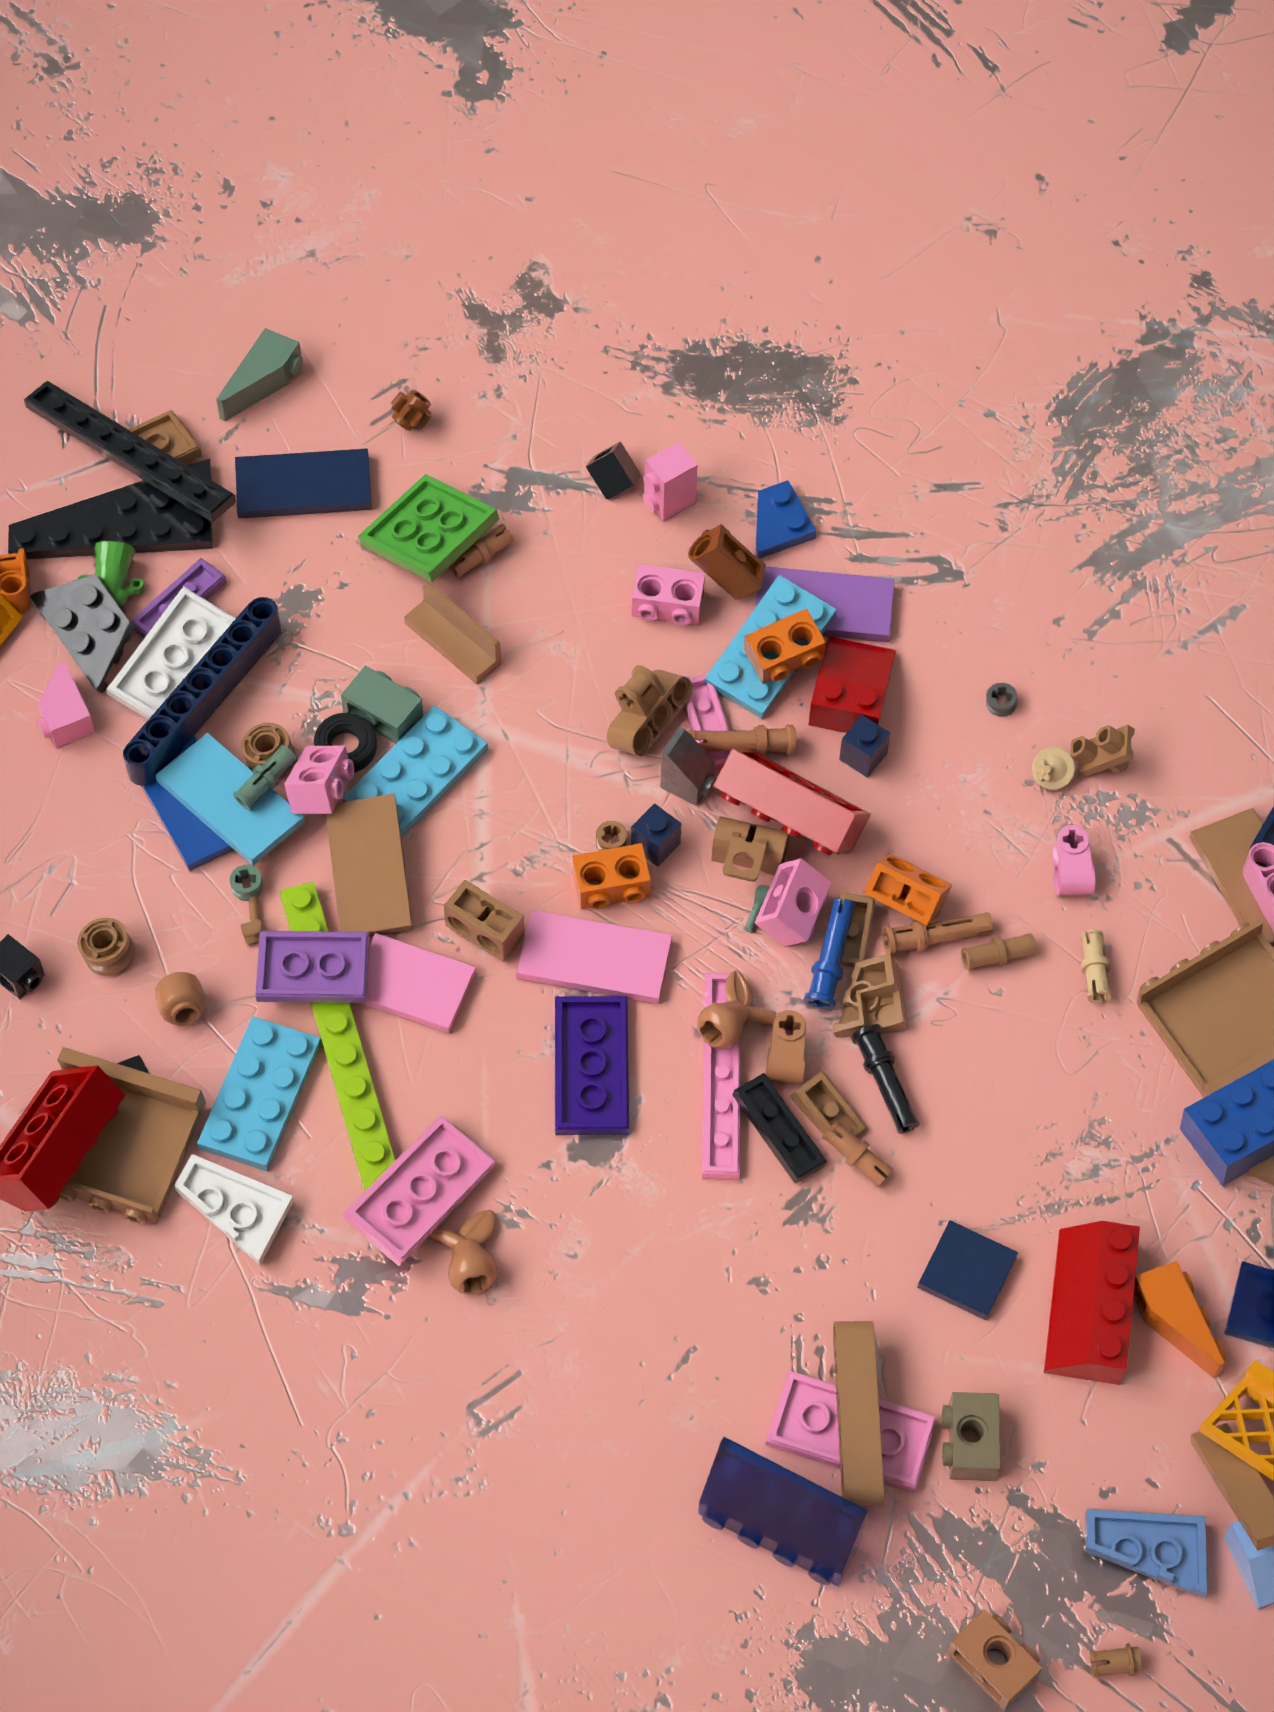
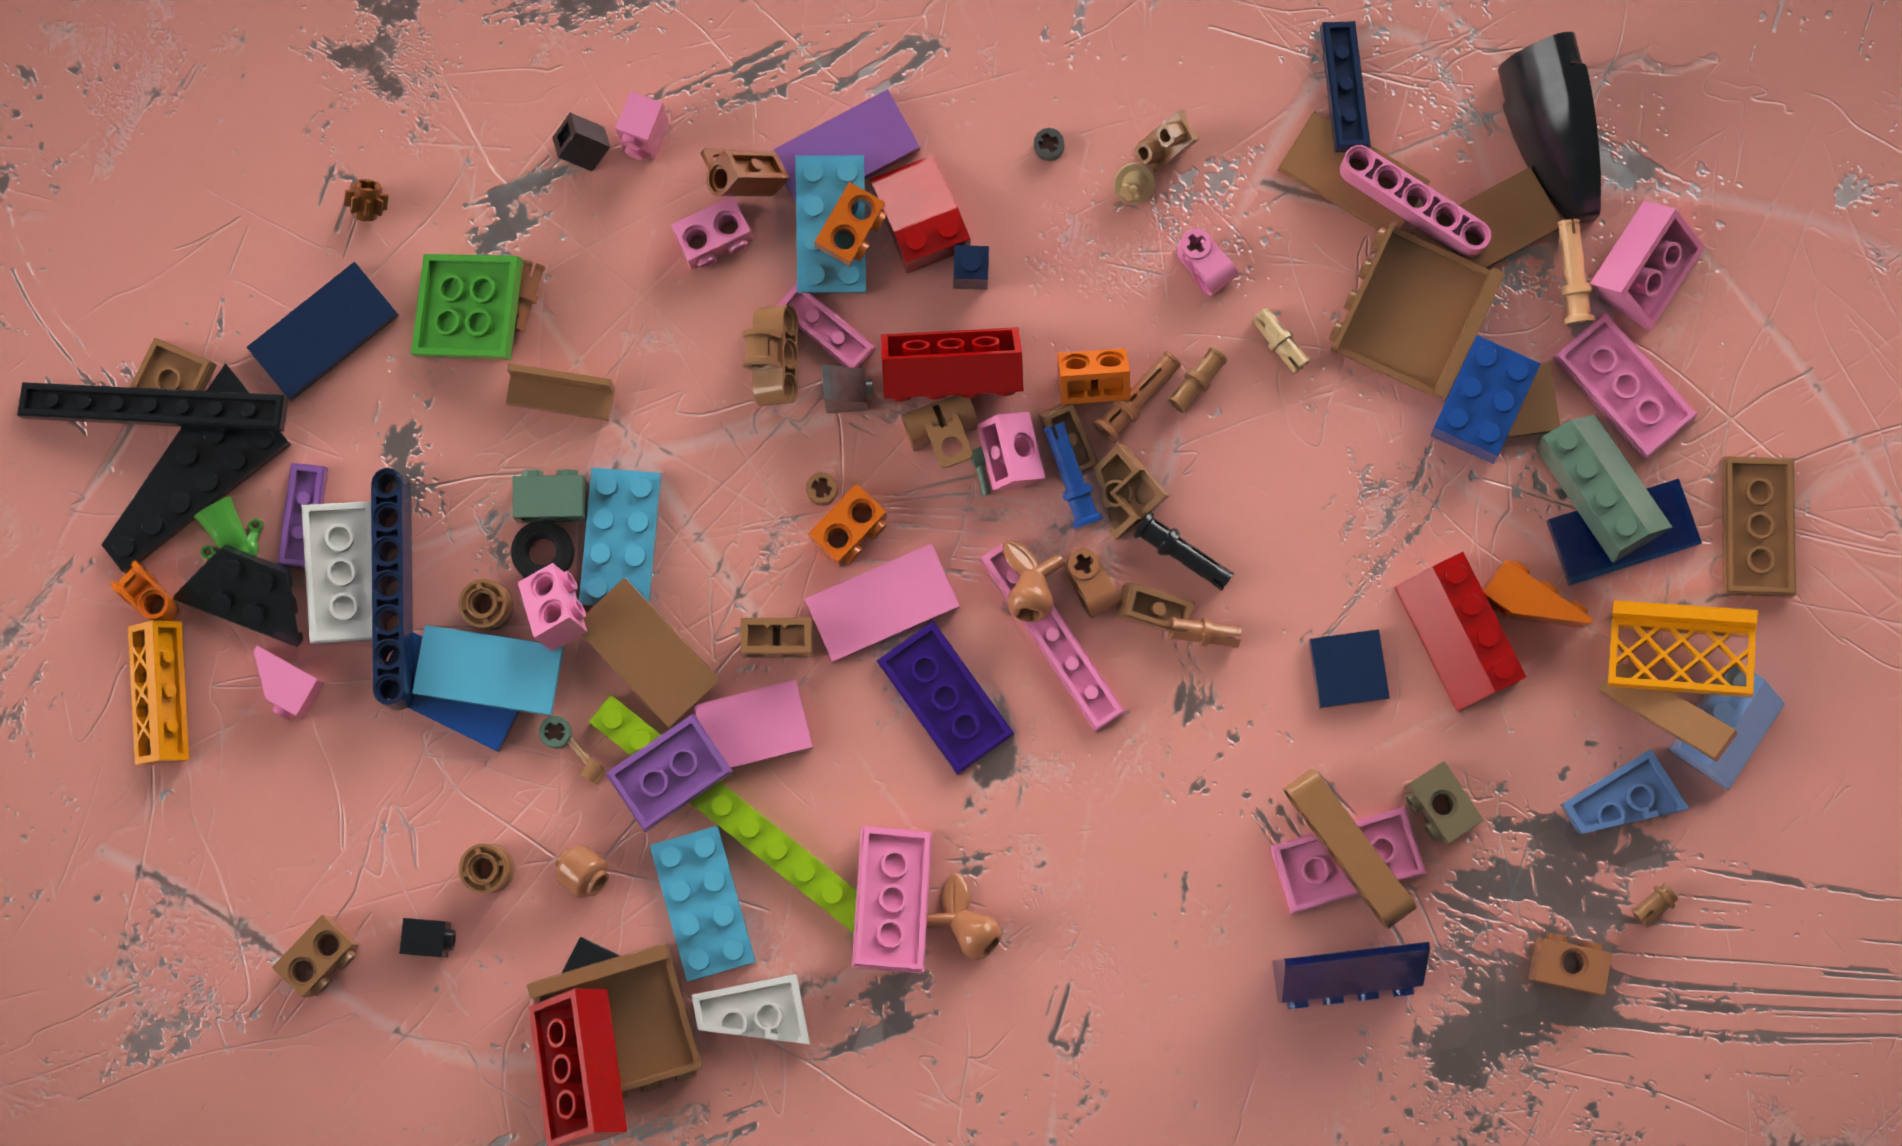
camera: 35 degrees left, 20 degrees up
sand green slope [216,328,303,421] -> none
sand green pin [233,745,298,810] -> none
dark blue brick [631,803,682,867] -> none
nougat pin [689,725,796,756] -> none
black tile [732,1073,827,1184] -> none
blue wing [755,480,817,559] -> none

